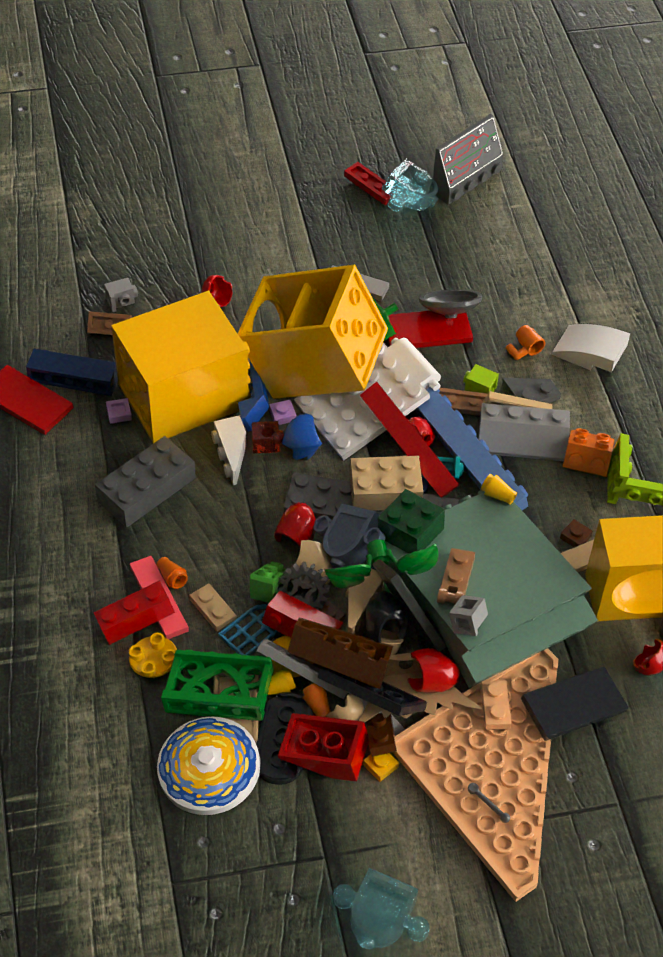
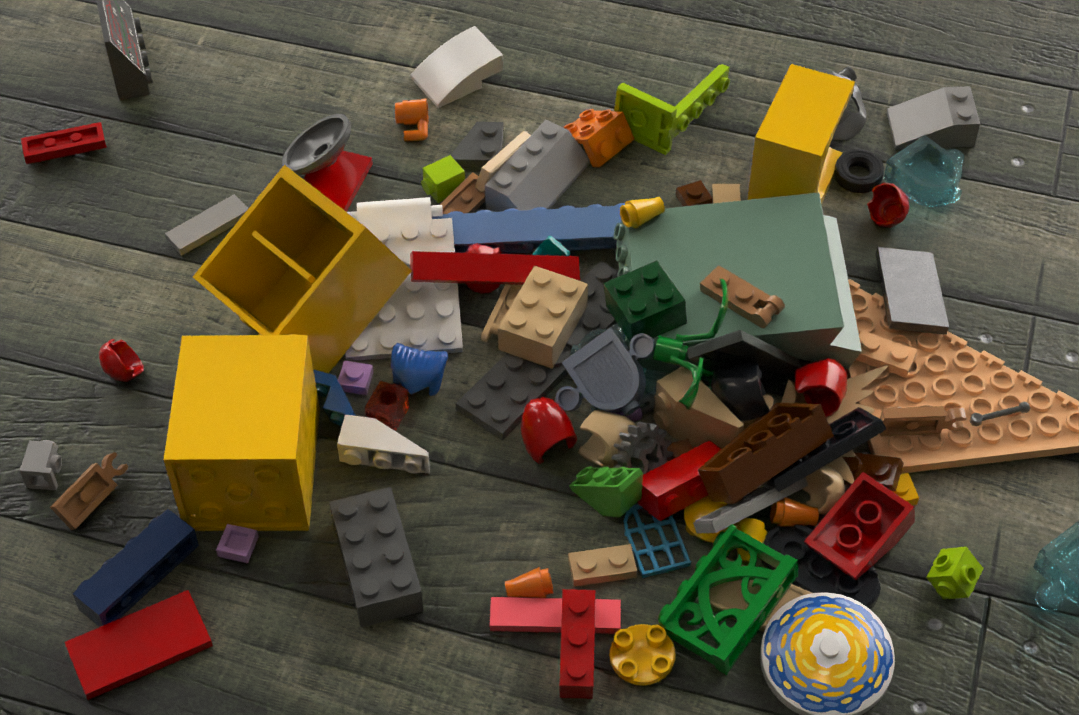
camera: 60 degrees left, 0 degrees up
clear light blue piece [382,158,439,212] -> none
light grey brick [449,595,488,636] -> none
none -> medium nougat plate [880,405,966,436]
none -> lime brick [926,547,984,599]

